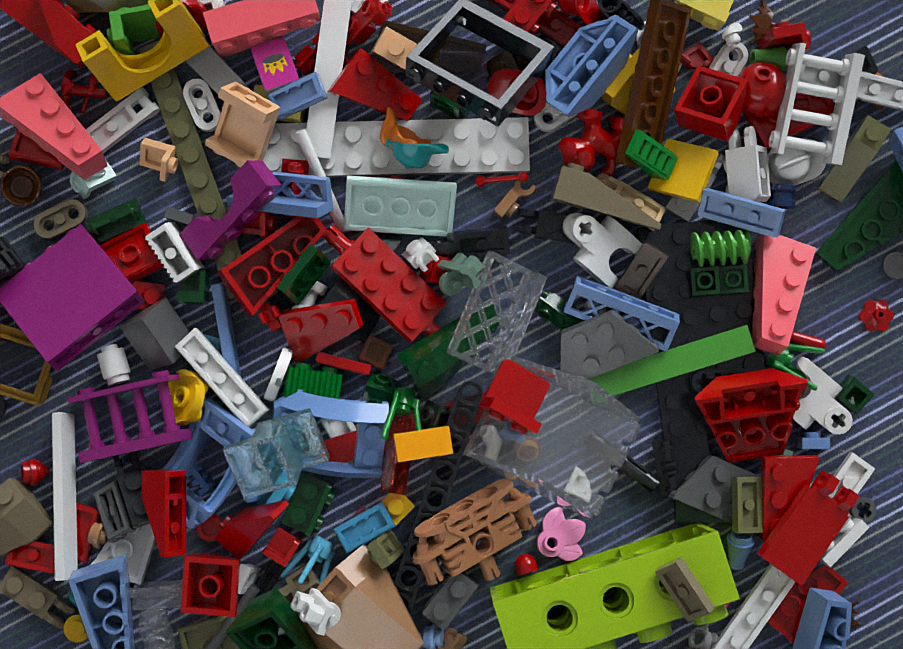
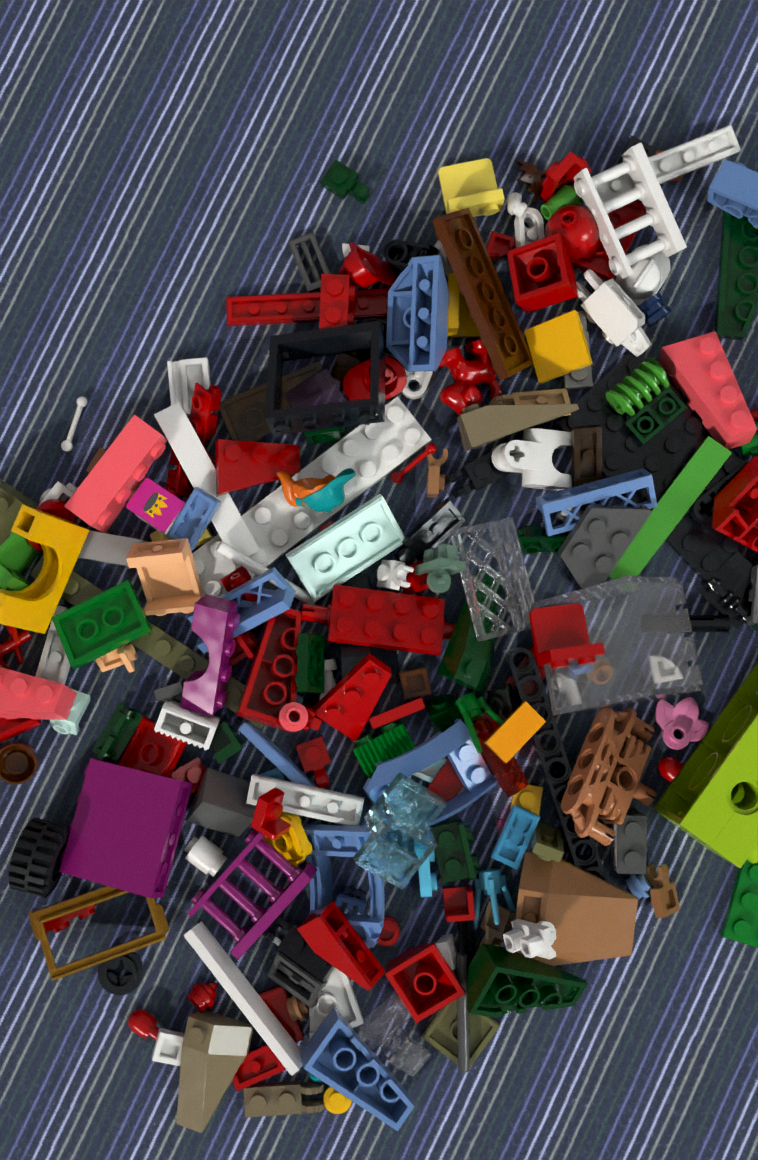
camera: 30 degrees left, 0 degrees up
dark tan plate [34,199,88,239] -> none
white plate [183,79,221,132] -> none
red slope [215,500,289,560] -> none
white tile [264,347,293,402] -> none
light nougat torso [371,27,418,72] -> none
green slope [625,129,678,180] -> none
medium blue plate [697,188,786,238] -> none
olive slope [817,115,891,203] -> none
none -> green plate [52,580,152,669]
none -> red bracket [251,787,291,840]
none -> coral plate [279,702,308,732]
none -> red plate [296,736,332,788]

